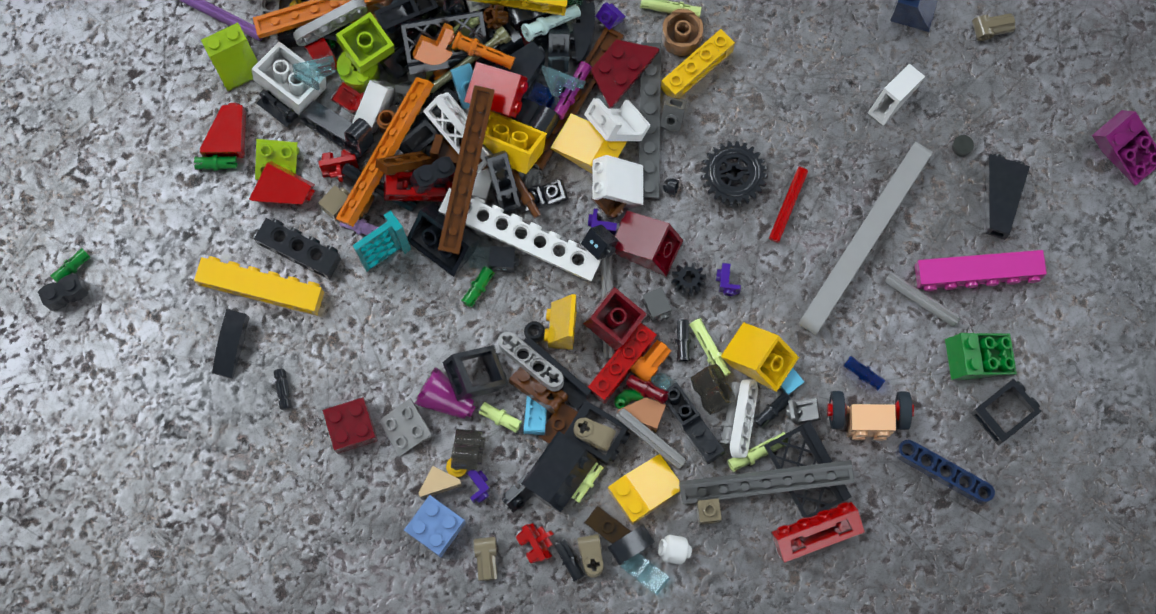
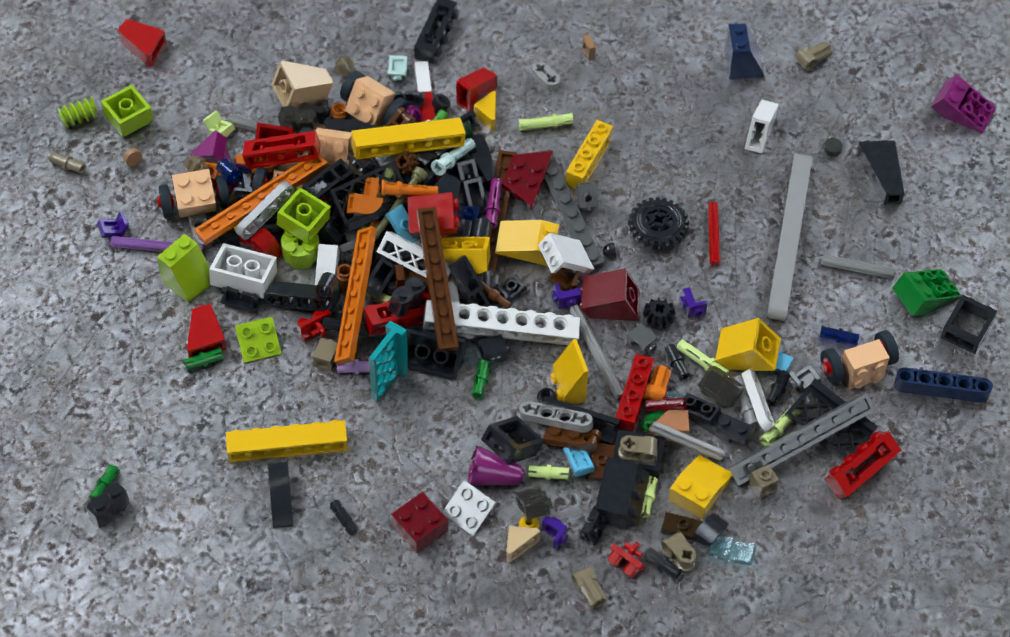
camera: 25 degrees left, 20 degrees down
red slope [249,161,315,204] -> none
black brick [254,218,341,280] -> none
clear light blue slope [292,56,335,91] -> none
red bracket [331,82,364,113] -> none
reddish brown plate [375,151,435,175] -> none
medium blue brick [404,495,466,558] -> none
clear light blue slope [541,65,586,97] -> none
black brick [581,224,619,260] -> none
dark red brick [583,287,647,350] -> none
white panel [584,98,650,141] -> none
dark purple bracket [595,2,626,30] -> none
white head [658,535,692,565] -> none
medium nougat brick [662,9,703,56] -> none
dark pink brick [914,250,1047,292] -> none

